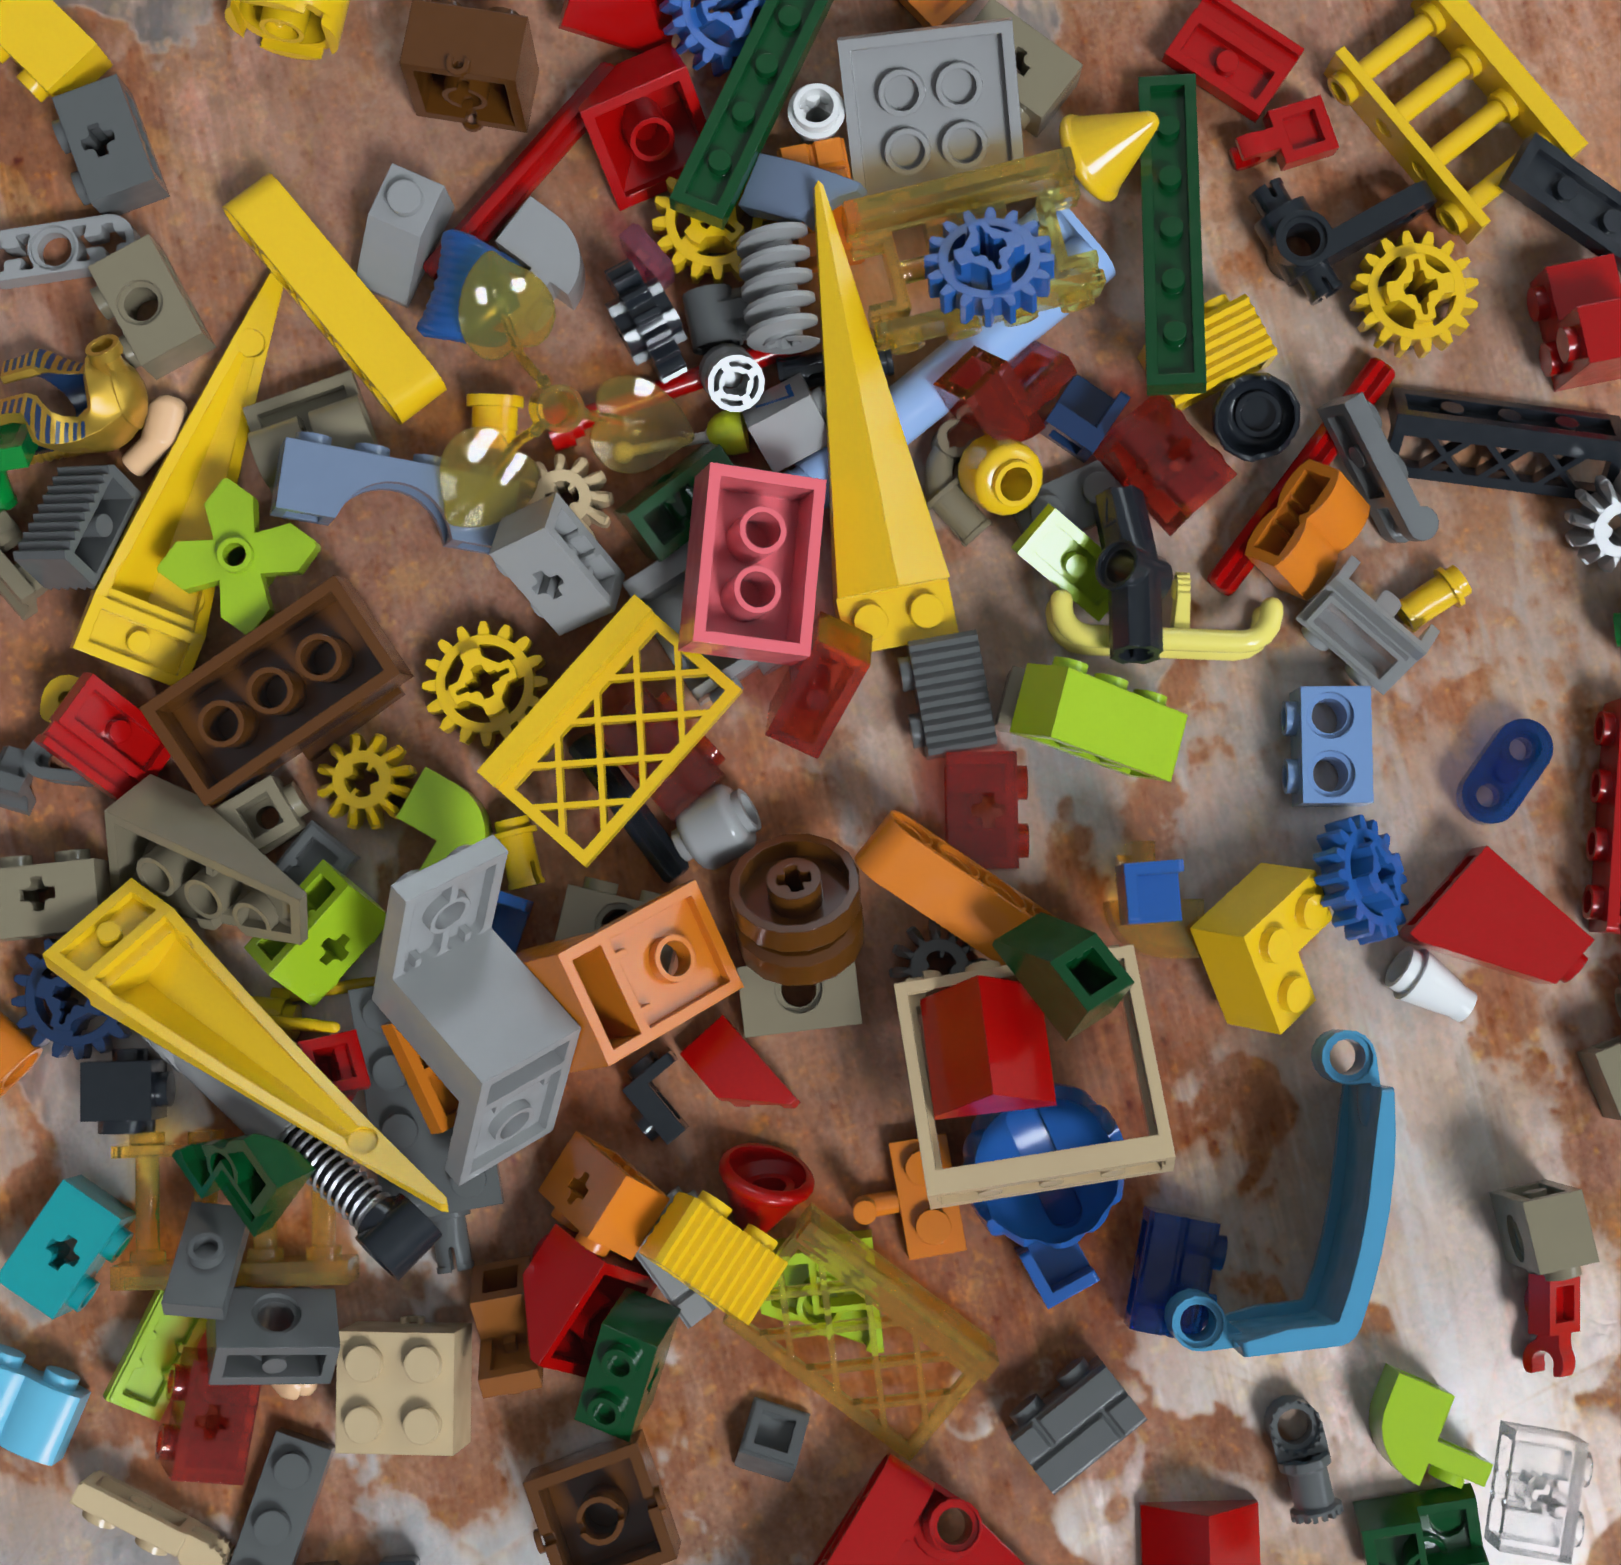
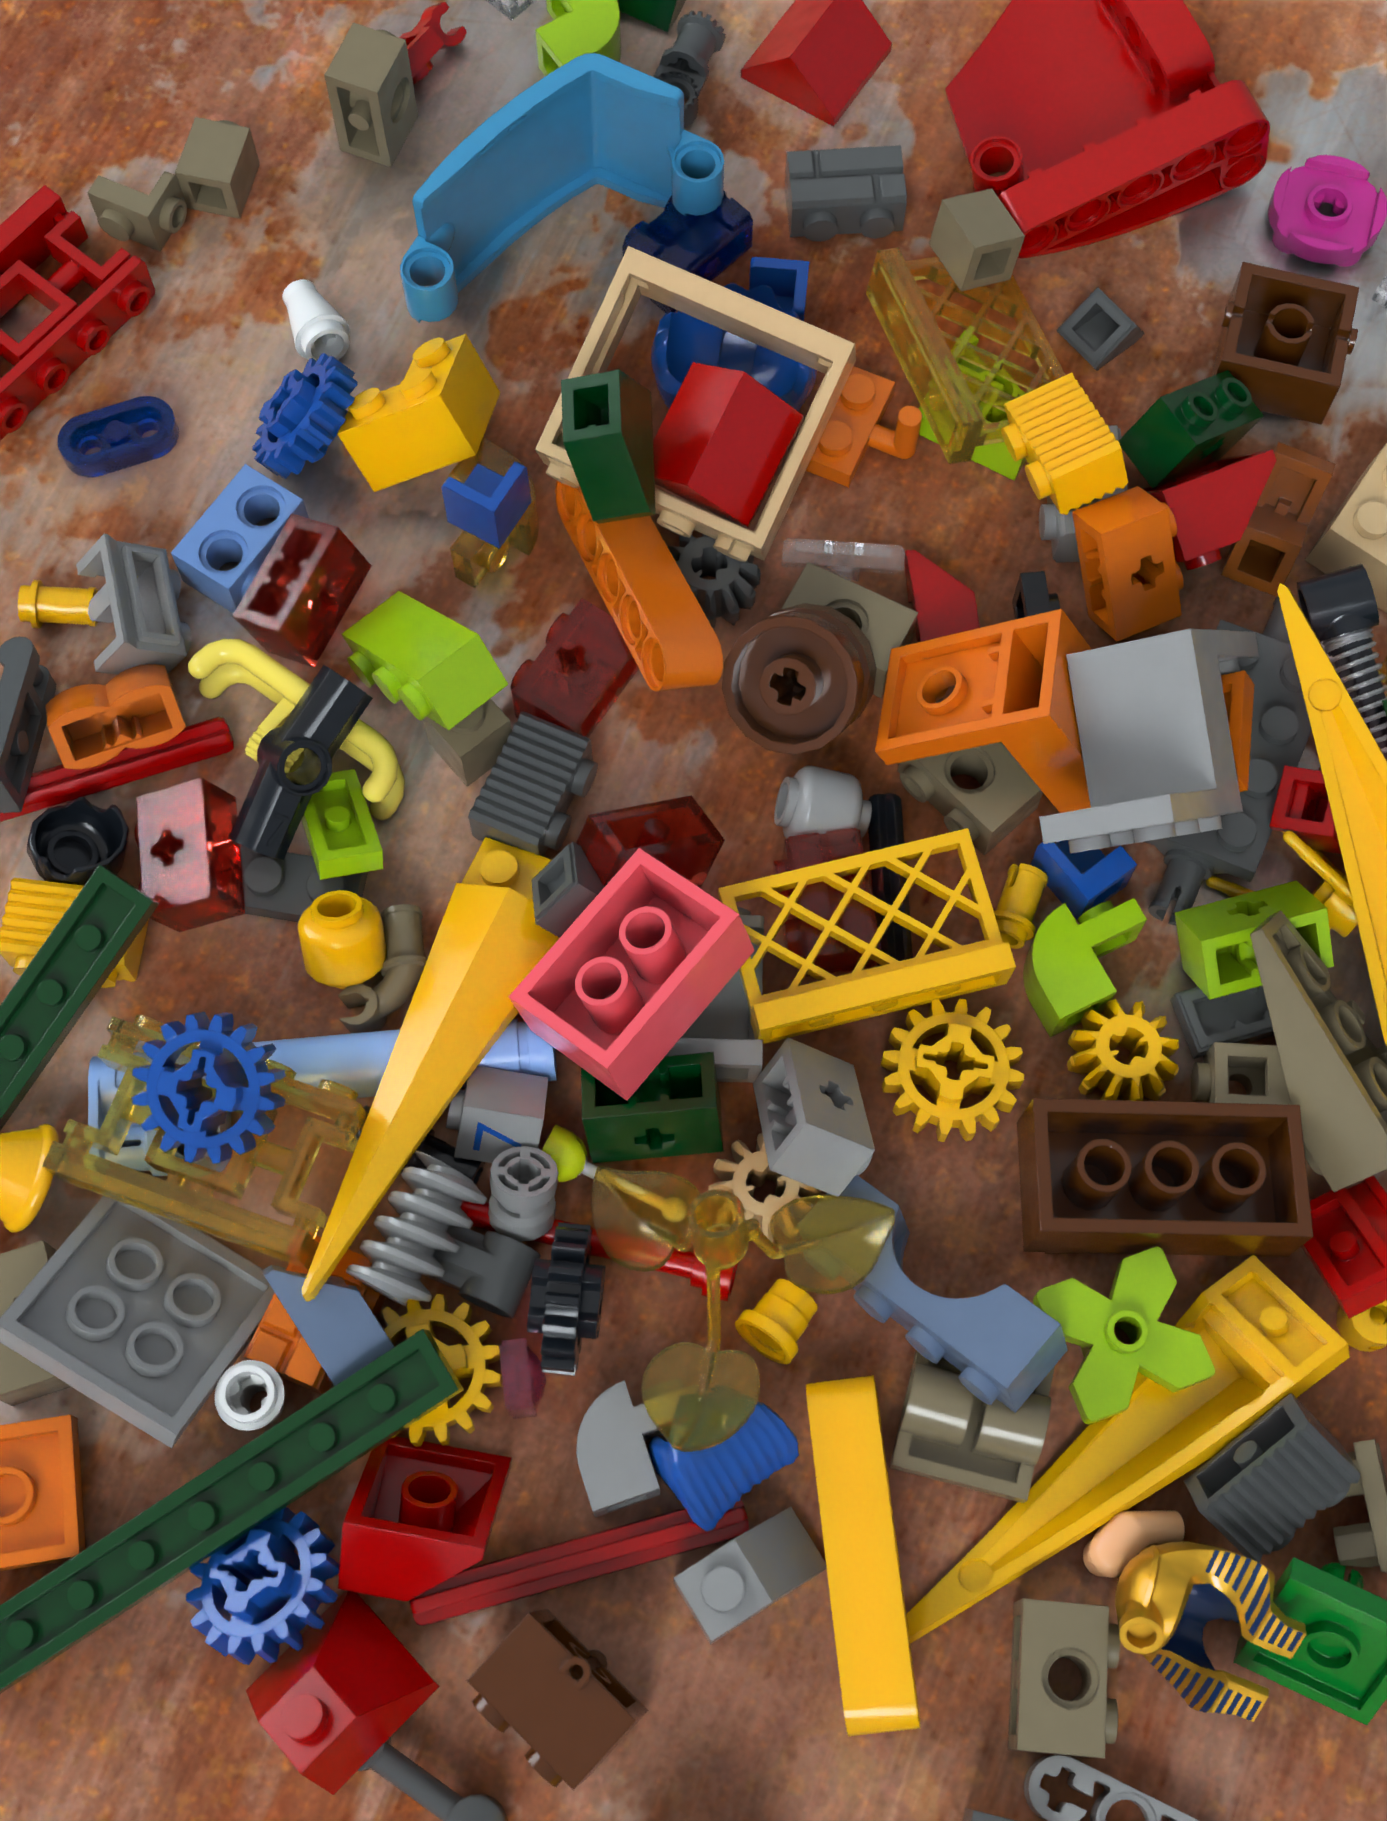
camera: 150 degrees left, 15 degrees down
red hat [718,1143,815,1233] -> none
clear red brick [933,340,1077,442] -> none
dark blue panel [1037,375,1131,463] -> none
red slope [1398,845,1594,984] -> none
none -> clear red brick [232,513,372,668]
none -> dark grey slope [531,842,604,938]
none -> clear plate [781,538,905,582]
none -> dark tan brick [929,188,1025,291]

